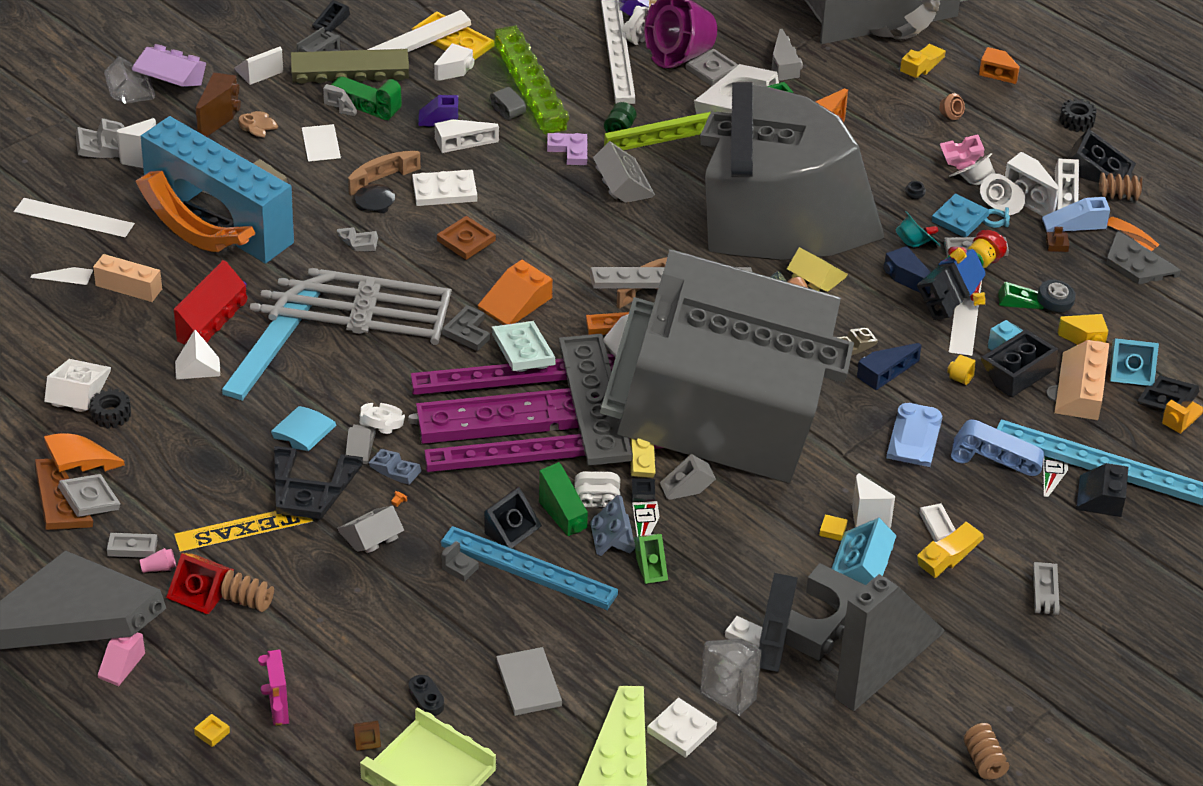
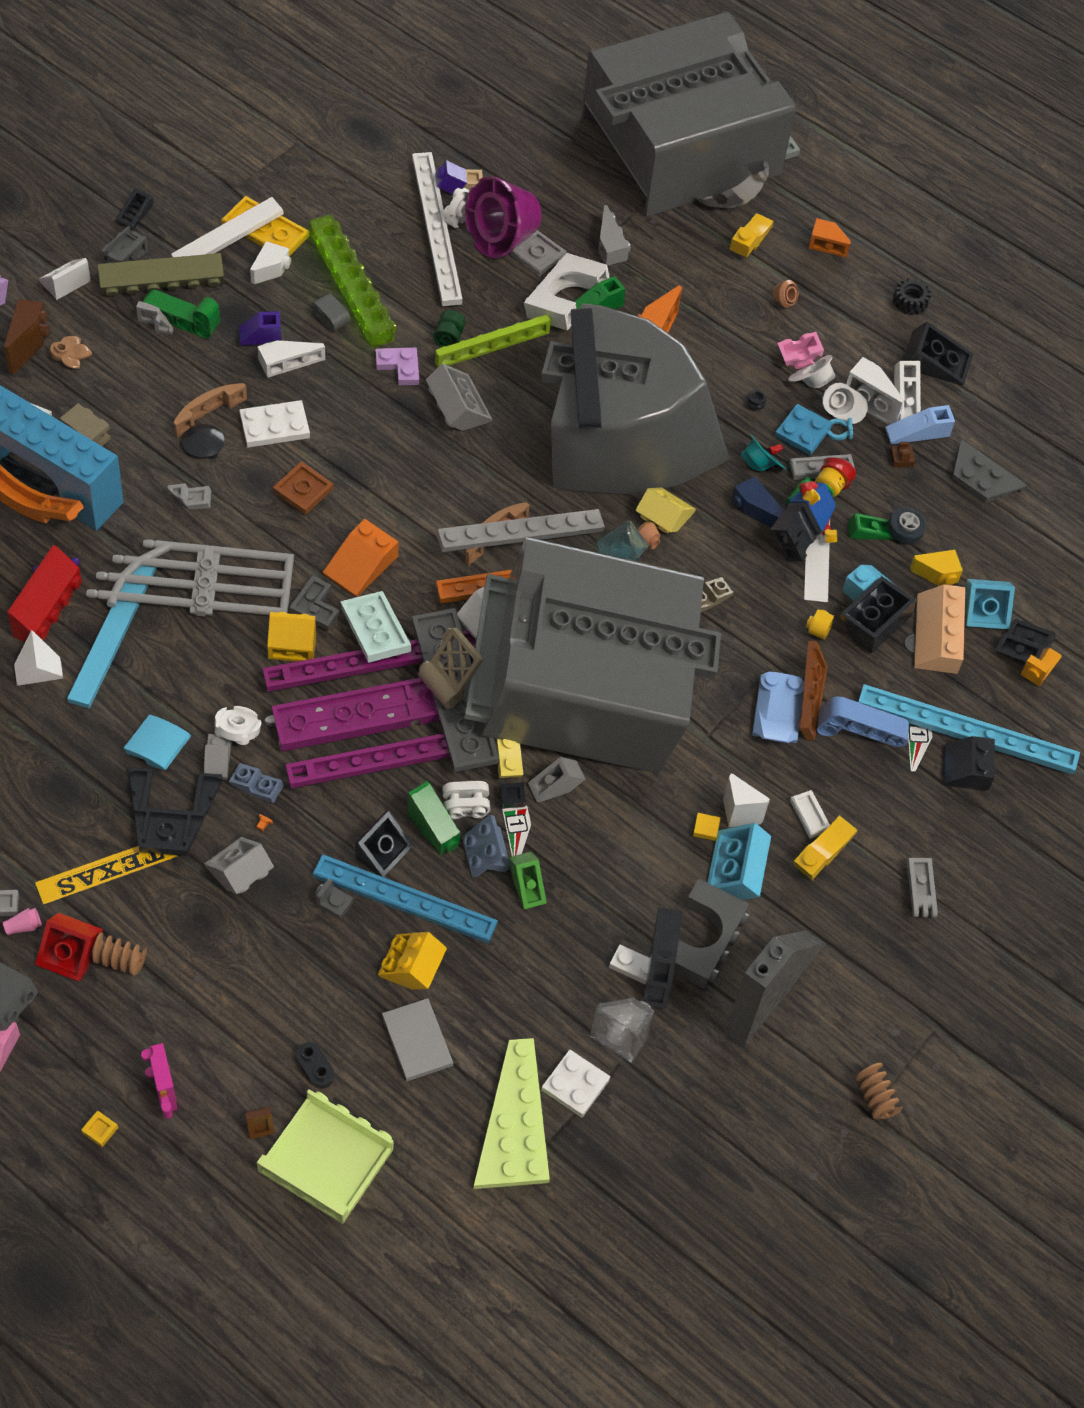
camera: 10 degrees left, 15 degrees up
white sticker [302,124,341,161] -> none
dark blue slope [857,343,922,390] -> none
medium nougat piece [1099,173,1143,201] -> none
orange sticker [1107,217,1159,251] -> none
none -> yellow slope [268,612,316,662]
none -> yellow slope [378,932,447,990]
none -> dark tan piece [418,627,484,709]
none -> dark orange wing [799,641,828,740]

